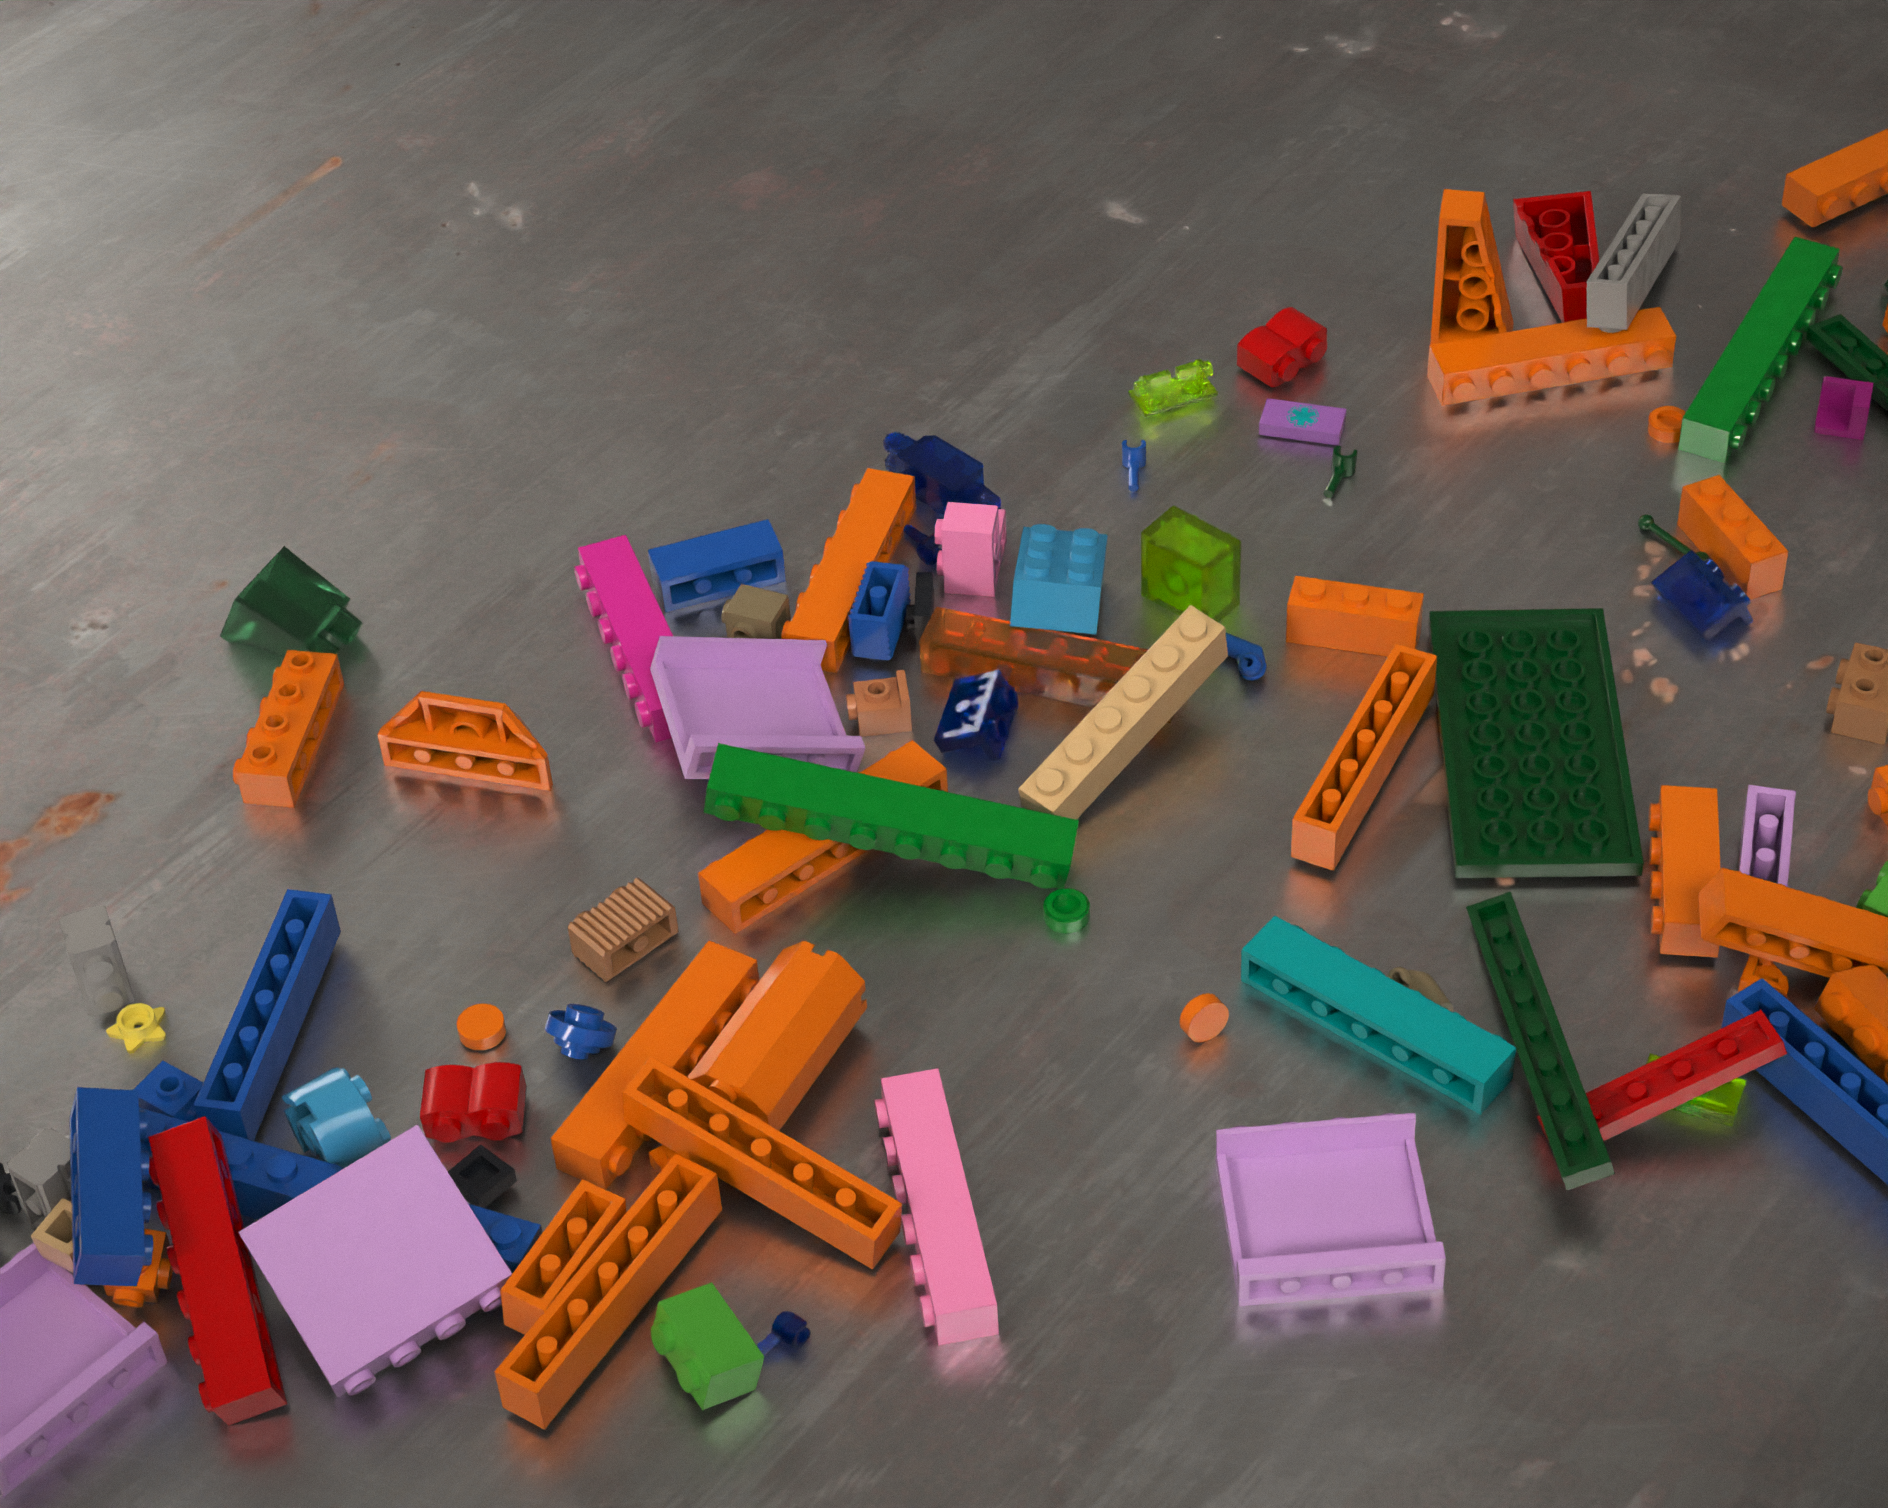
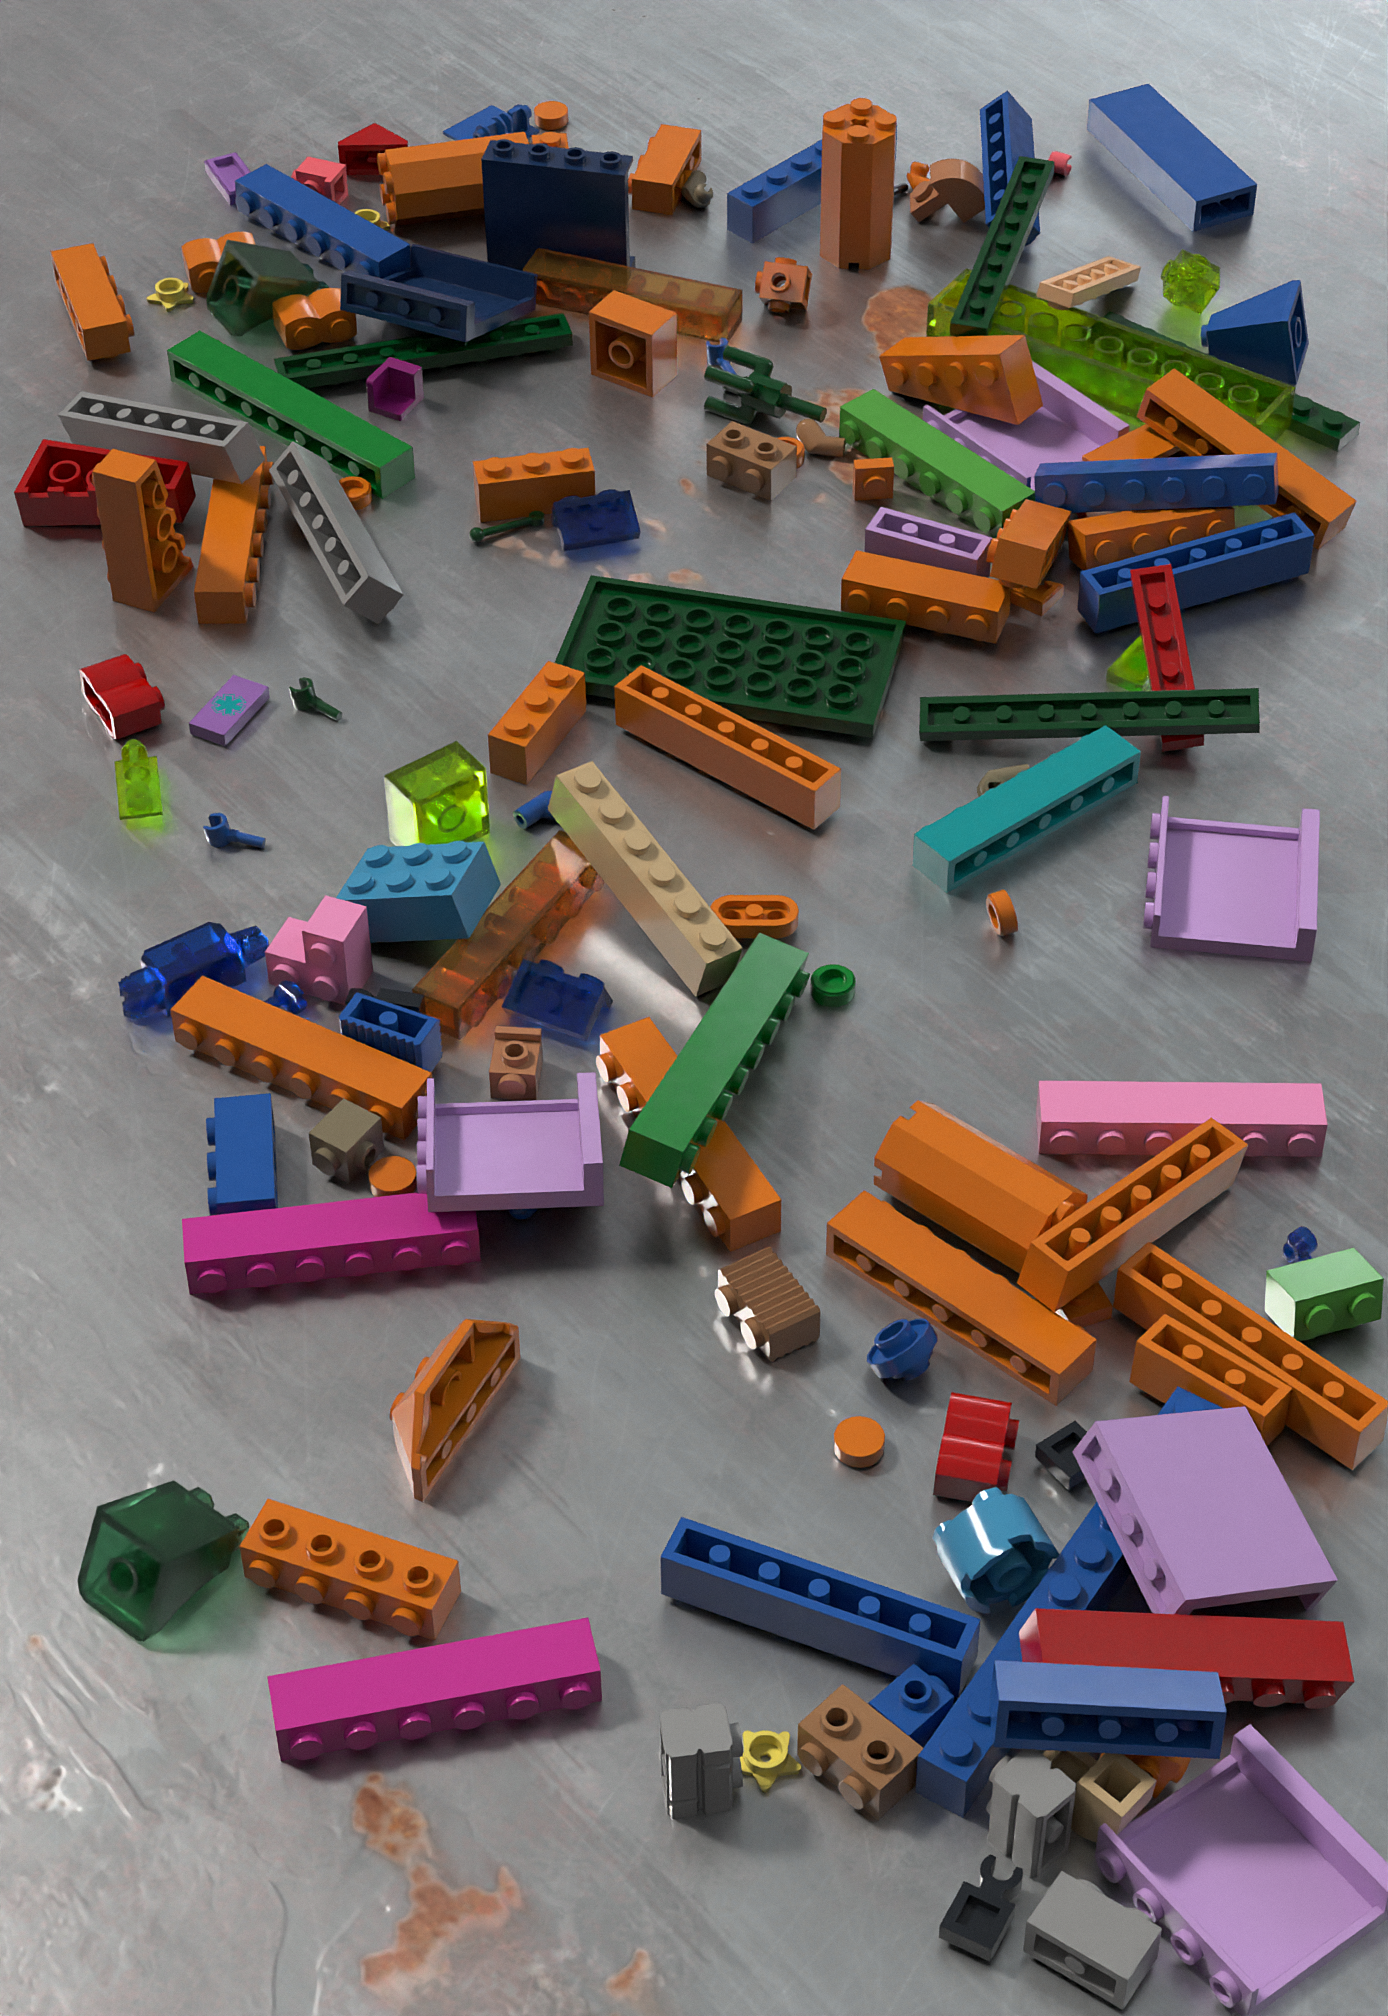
camera: 80 degrees left, 0 degrees up
none -> dark pink brick [267,1617,602,1761]
none -> light grey brick [269,441,404,624]
none -> orange plate [710,895,799,939]
none -> medium nougat brick [797,1684,923,1820]

